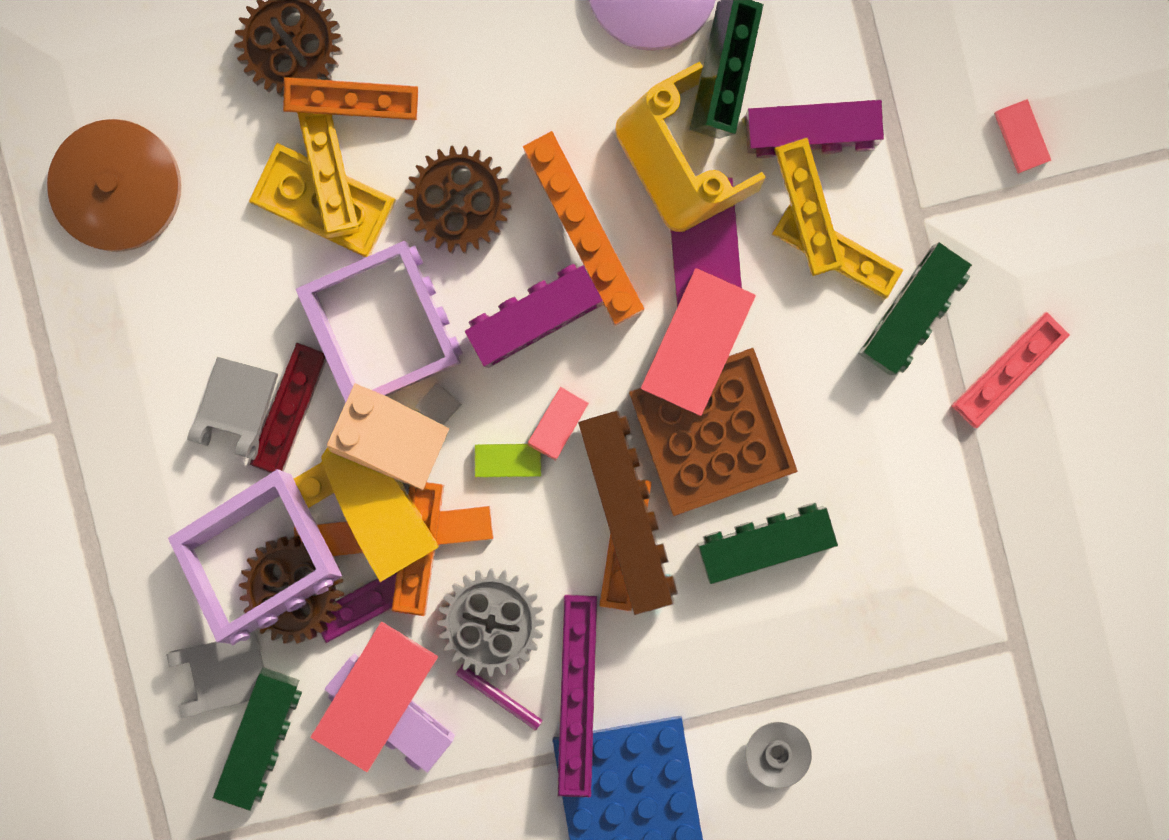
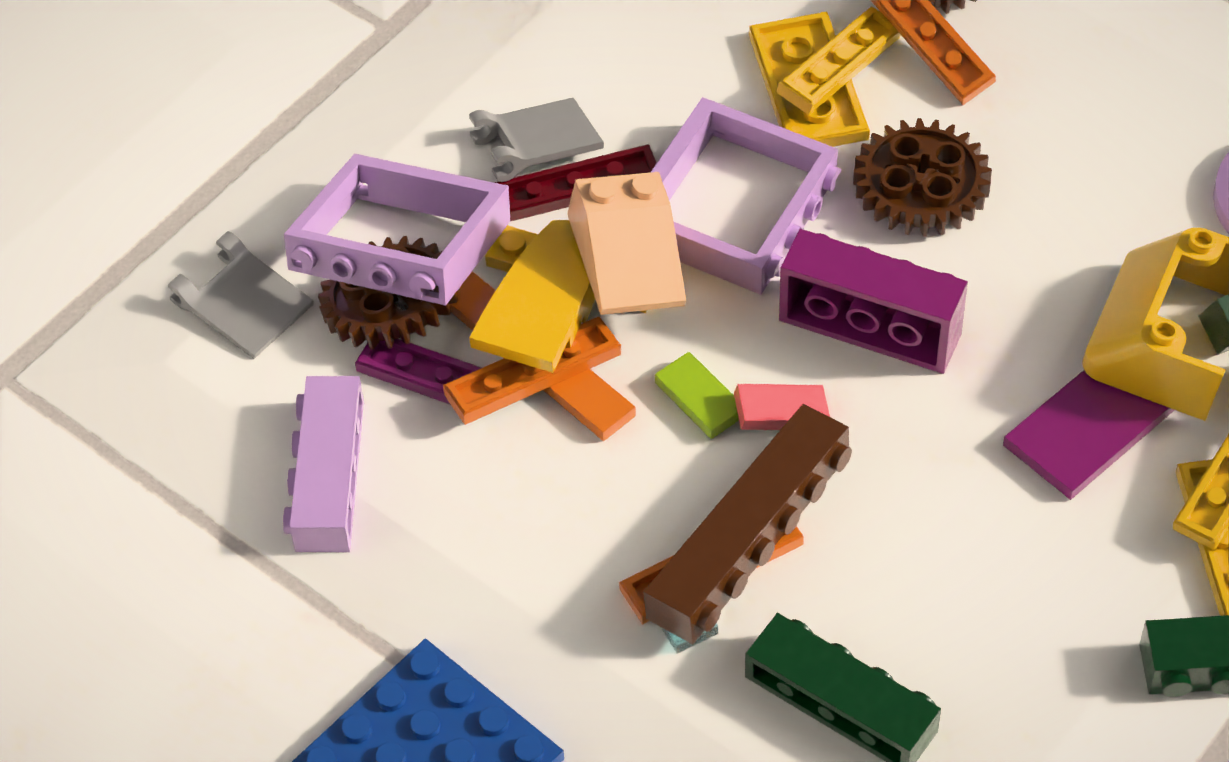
camera: 55 degrees right, 35 degrees down
dark green brick [212,667,303,811] -> none
coral tile [310,622,438,772] -> none
light grey tile [415,382,462,425] -> none
light grey gear [437,568,545,677] -> none
magenta bar [455,664,543,731] -> none
orange arch [523,131,644,327] -> none
magenta tile [558,595,597,798] -> none
dark orange plate [629,347,798,516] -> none
coral tile [640,268,756,417] -> none

